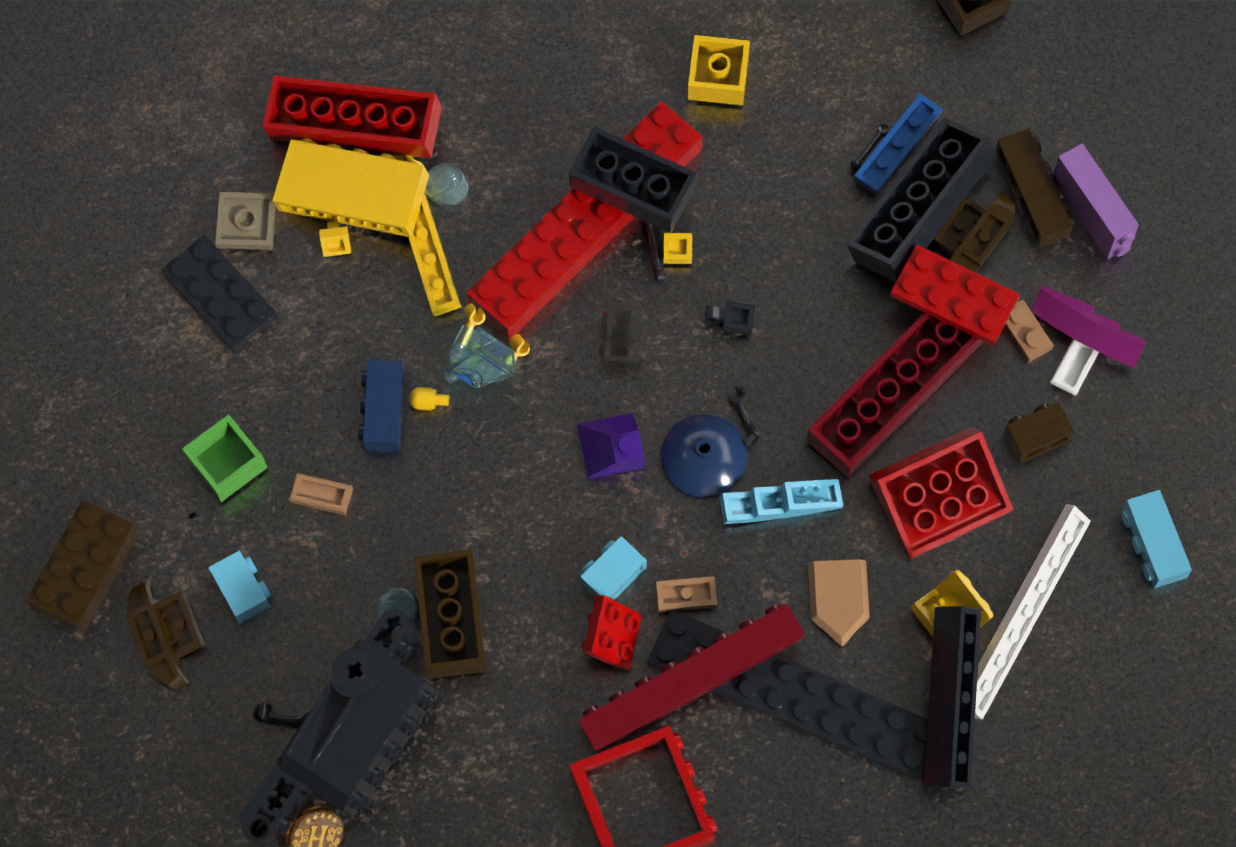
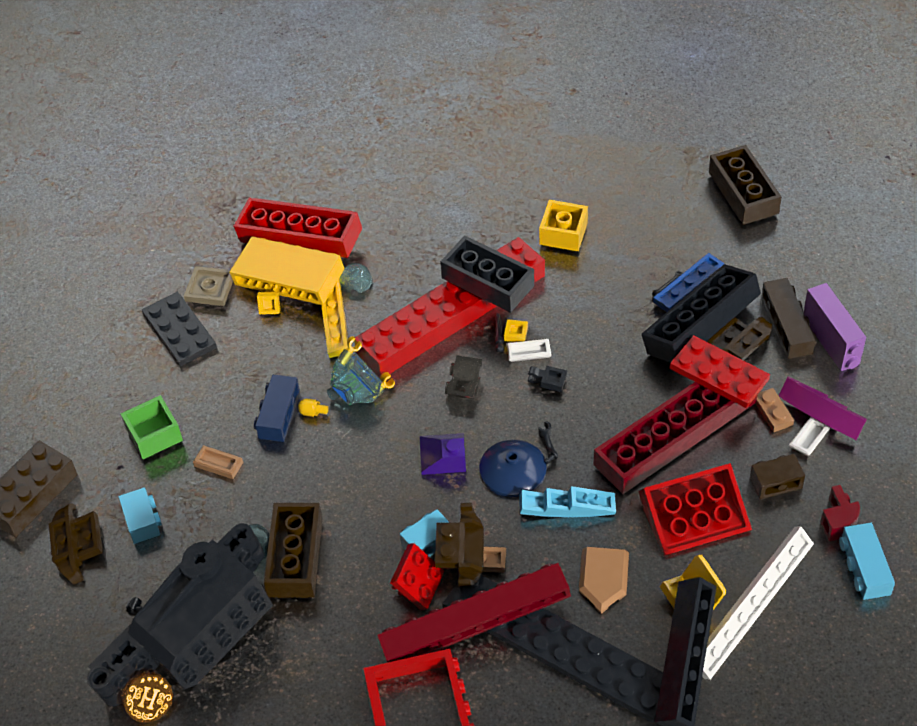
camera: 10 degrees right, 20 degrees down
none -> dark brown plate [435,503,484,586]
none -> white tile [507,339,551,362]
none -> dark red brick [820,485,860,541]

